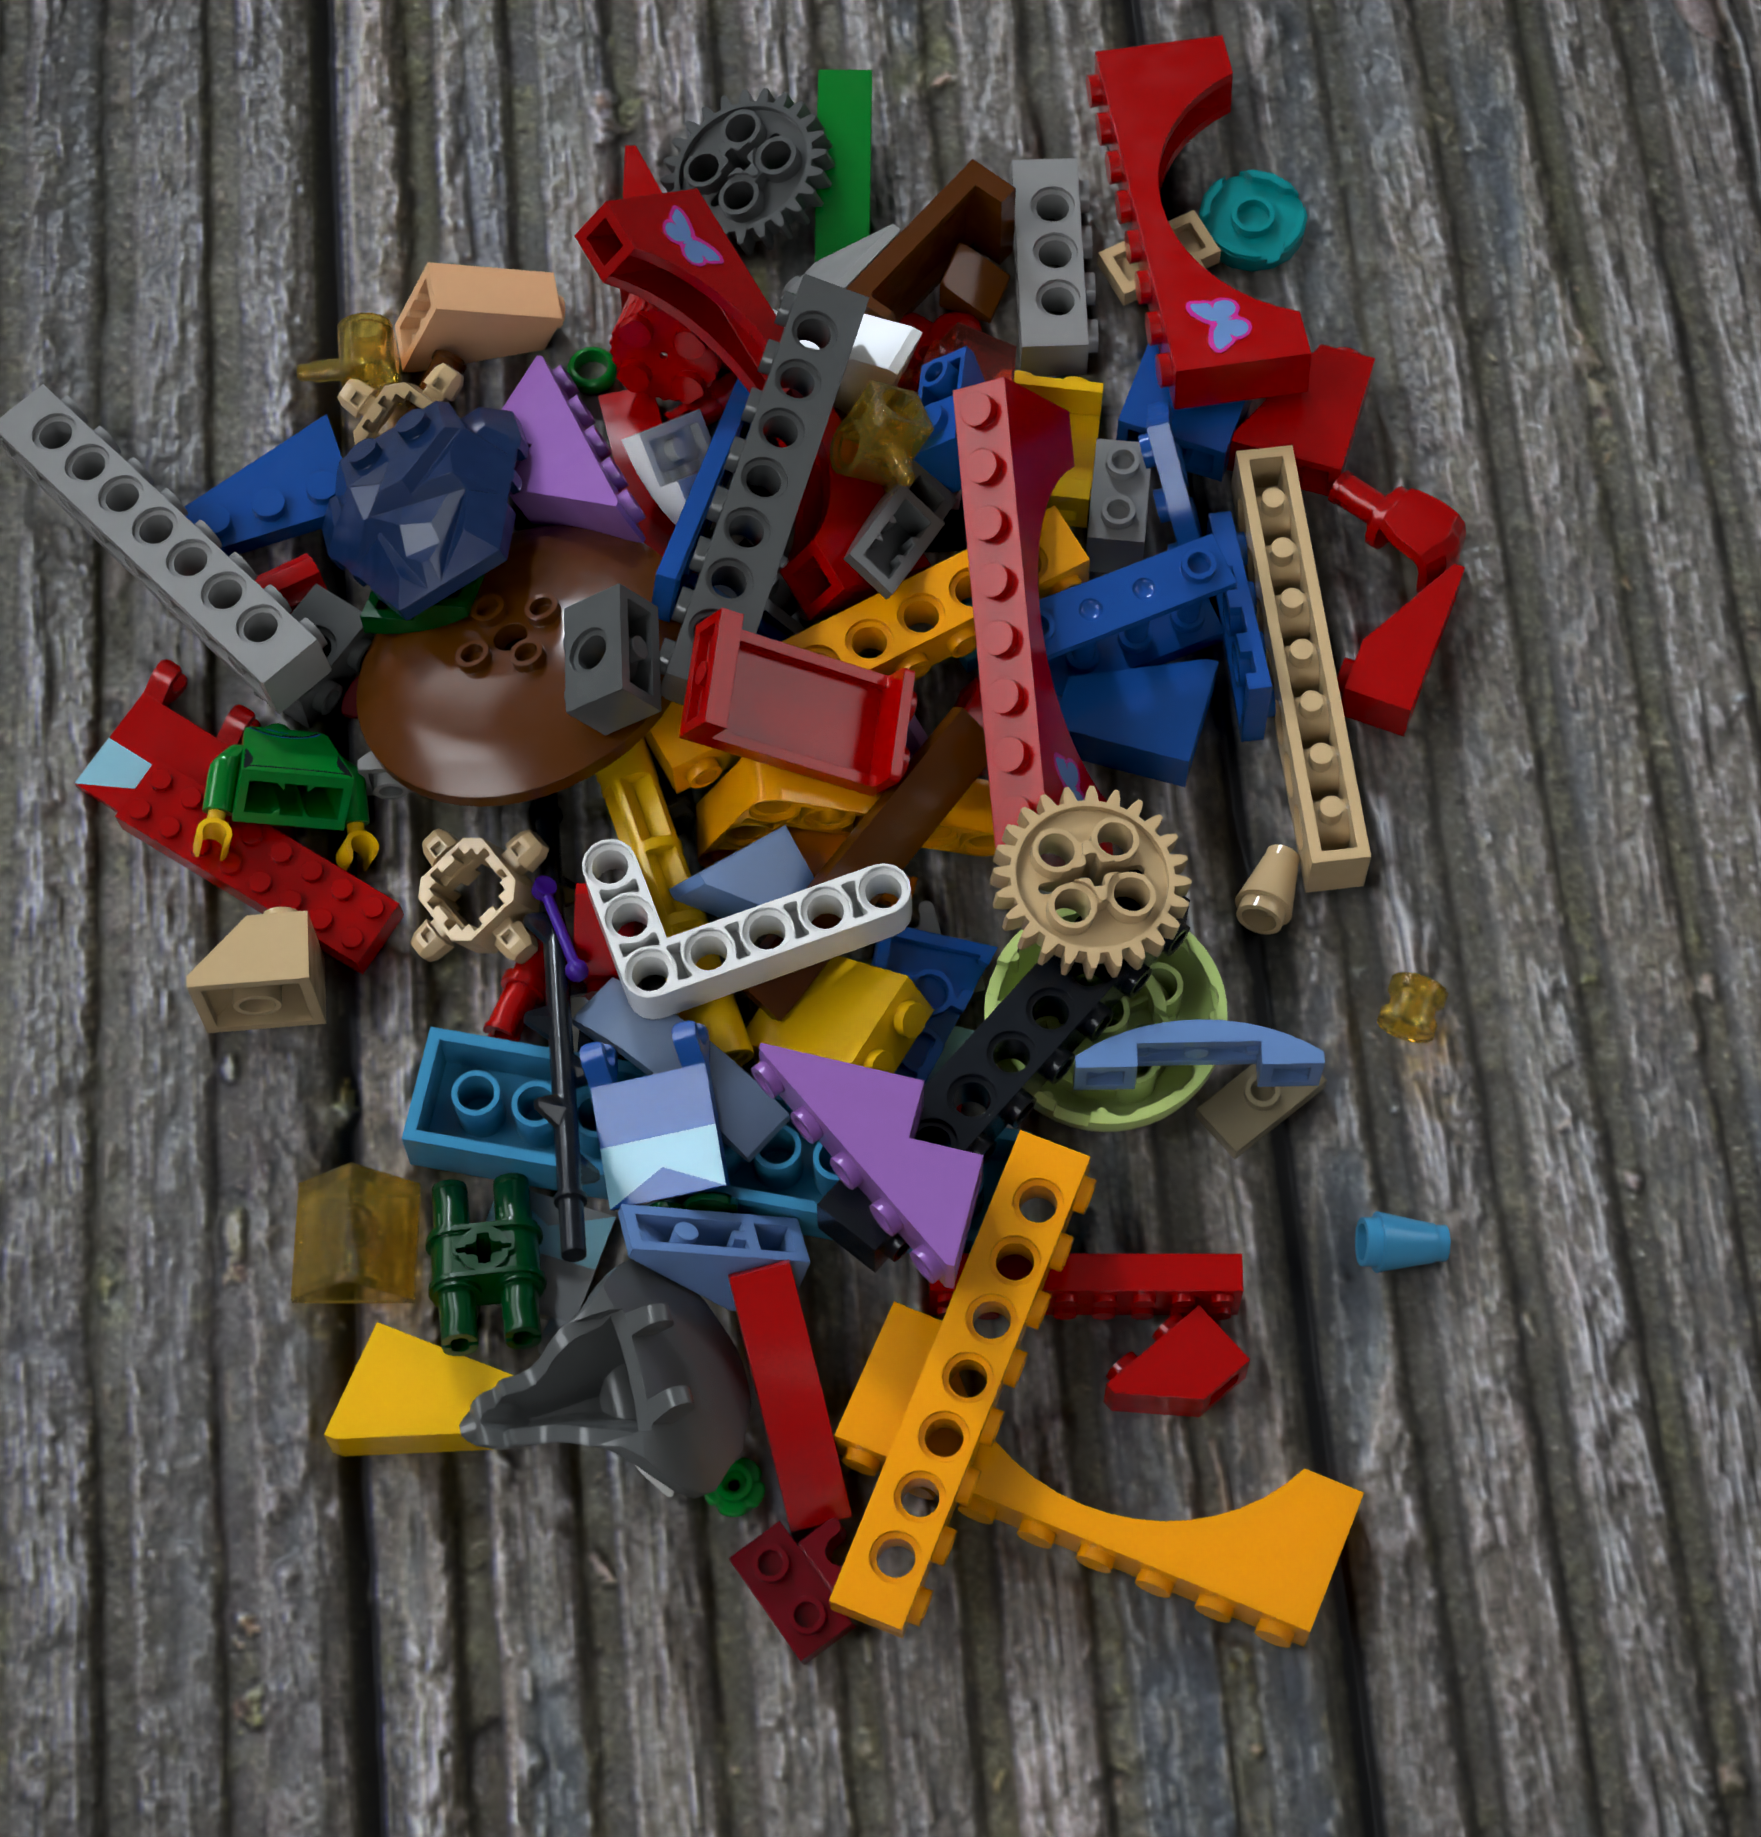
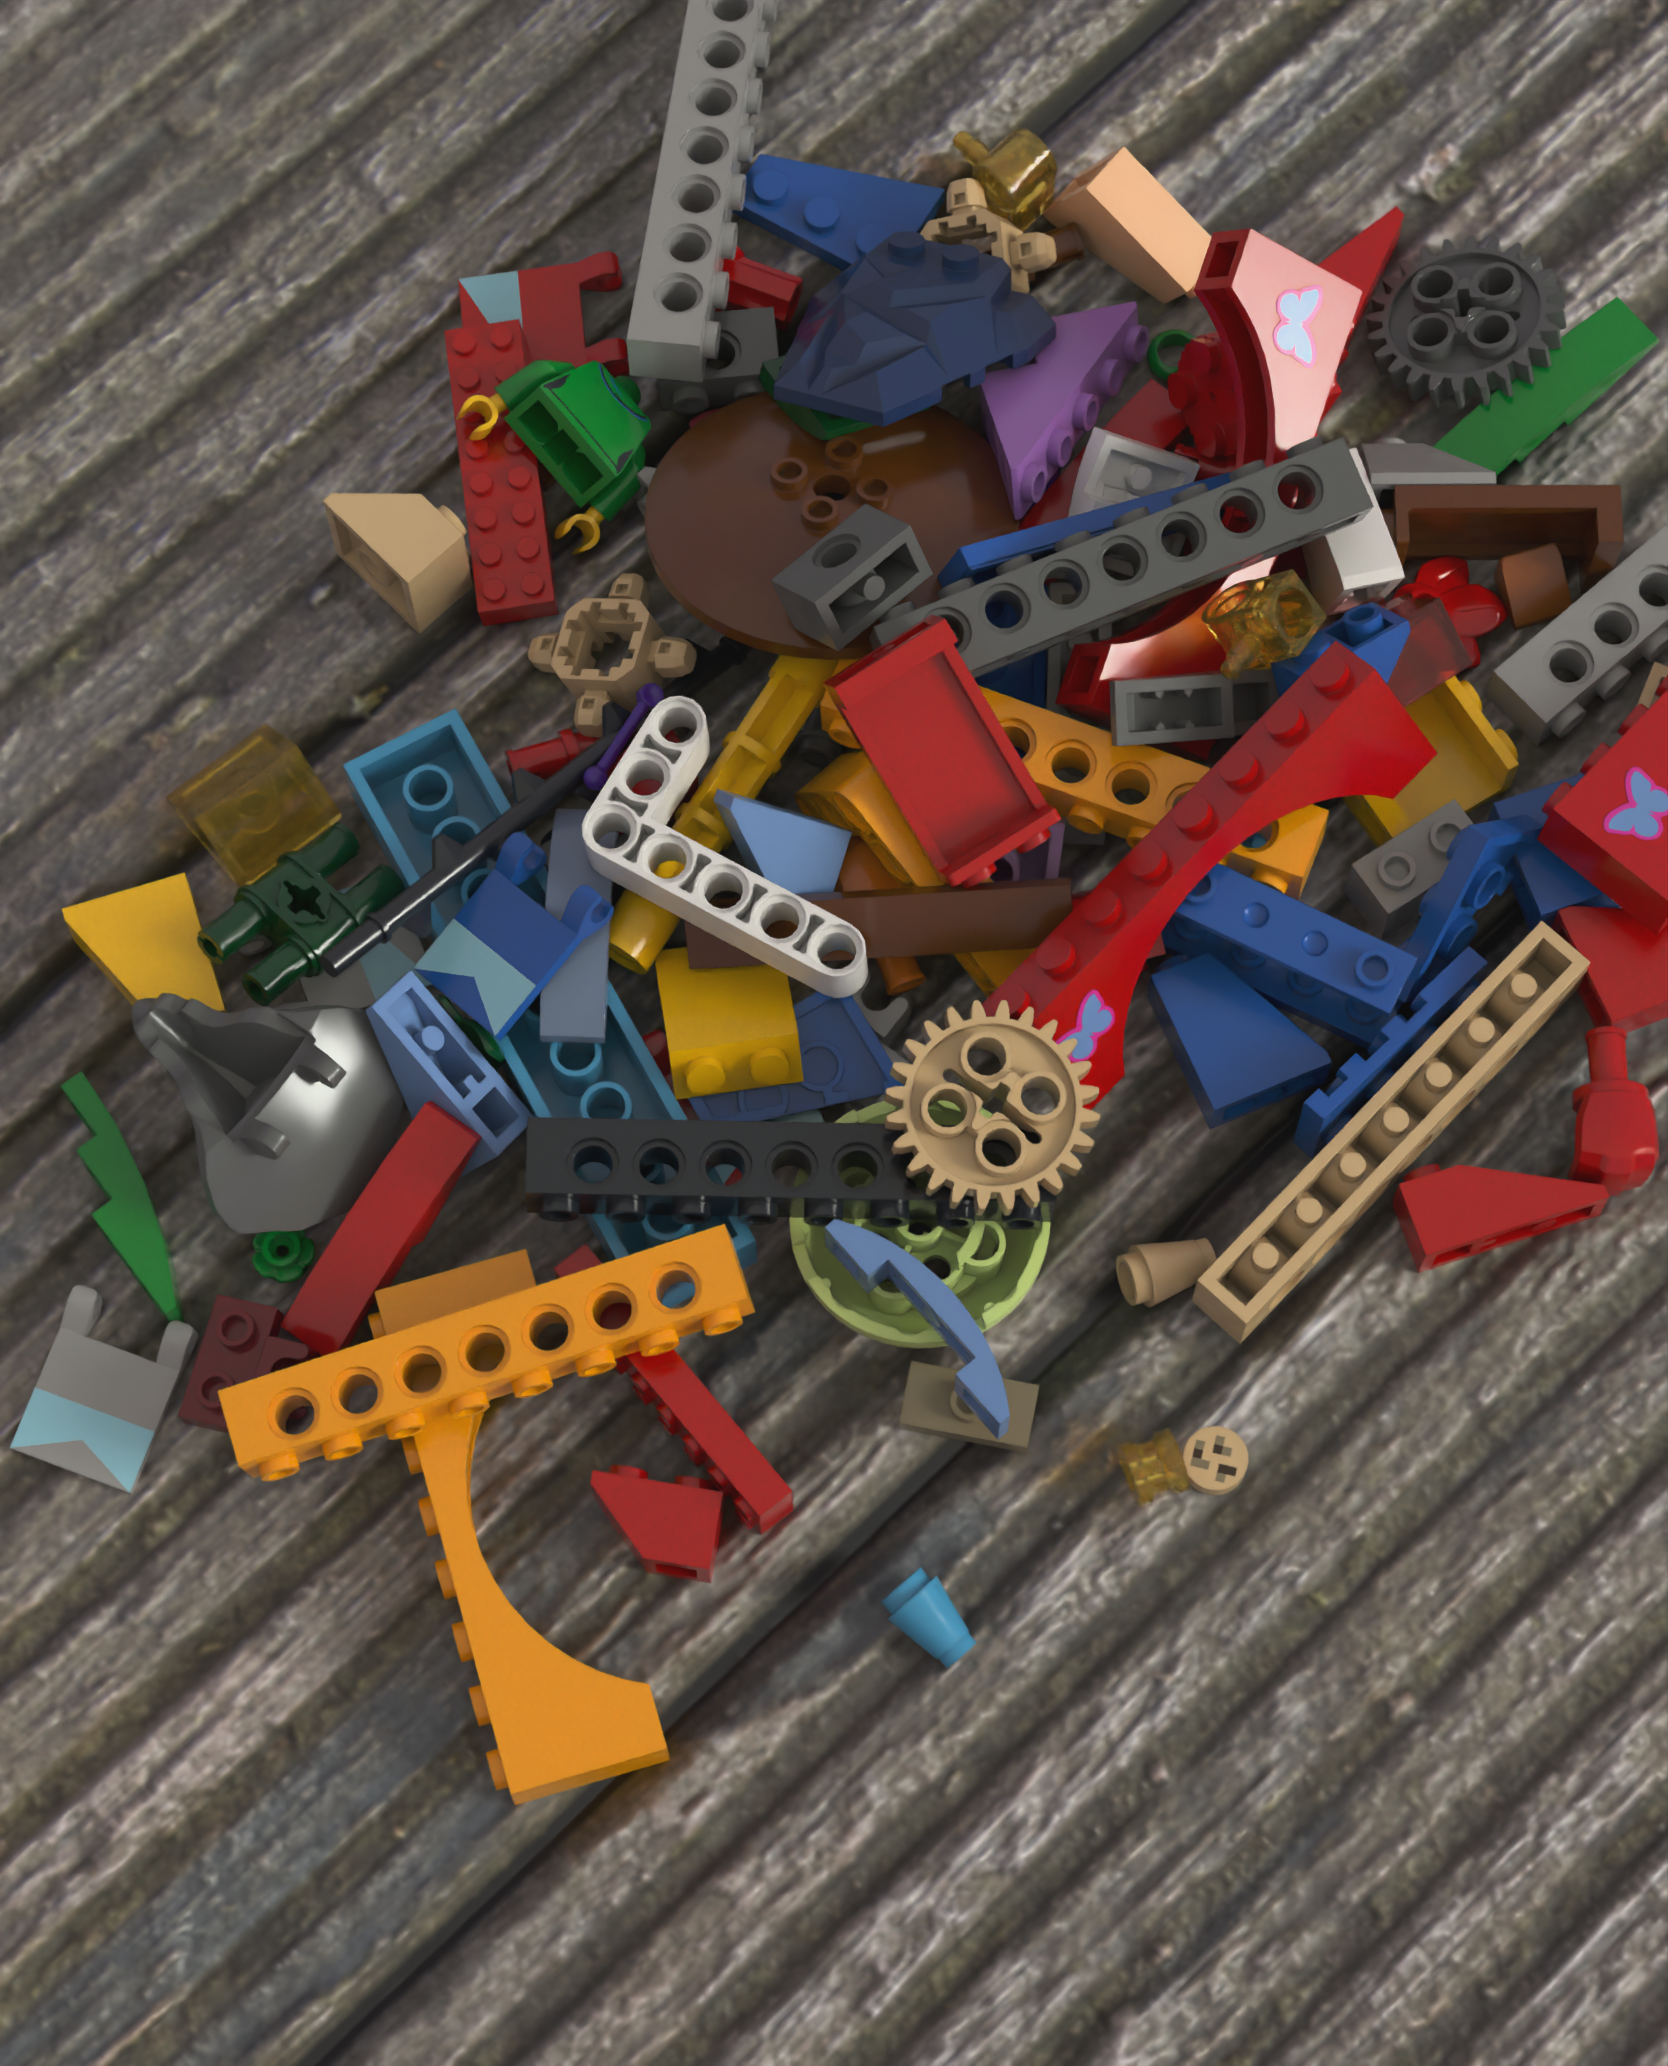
camera: 50 degrees right, 5 degrees up
medium lavender slope [751,1042,984,1289] -> none
none -> light grey flag [10,1285,199,1495]
none -> green slope [61,1071,185,1323]
none -> tan tile [1181,1426,1249,1495]

